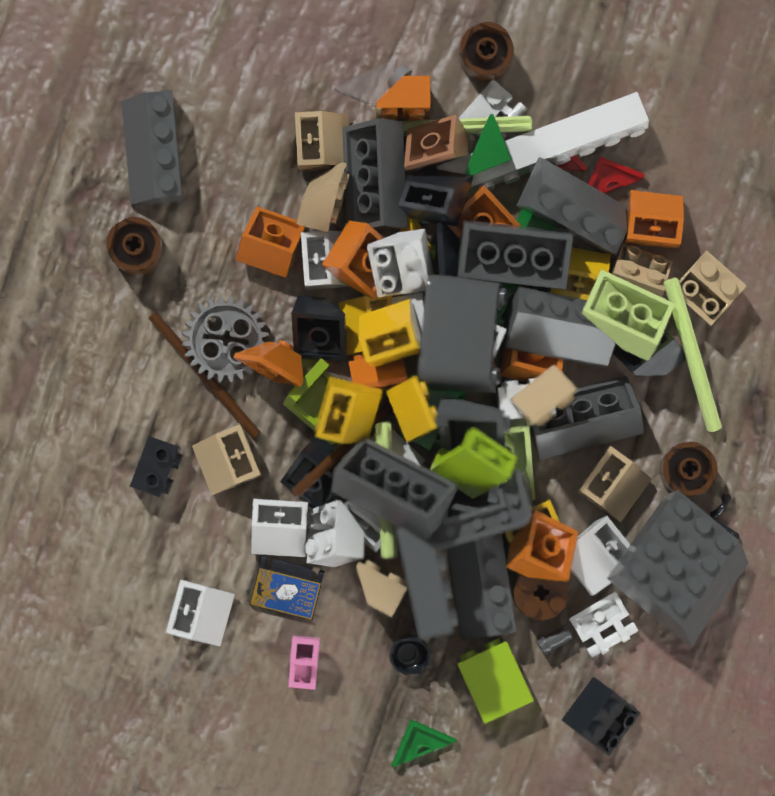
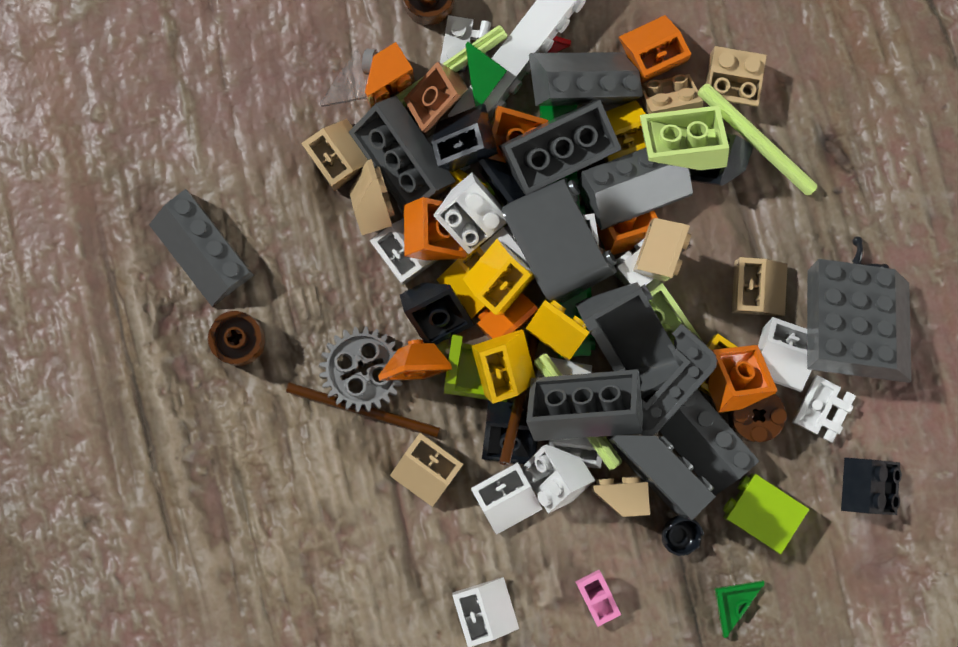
camera: 30 degrees left, 0 degrees up
black brick [130,436,183,499] -> none
orange slope [236,206,306,278] -> none
piece [250,555,325,621] -> none
lime panel [430,428,517,499] -> none
dark grey slope [530,376,644,460] -> none
dark grey pin [536,625,573,656] -> none
red tile [588,156,645,195] -> none
reddish brown brick [659,442,718,497] -> none

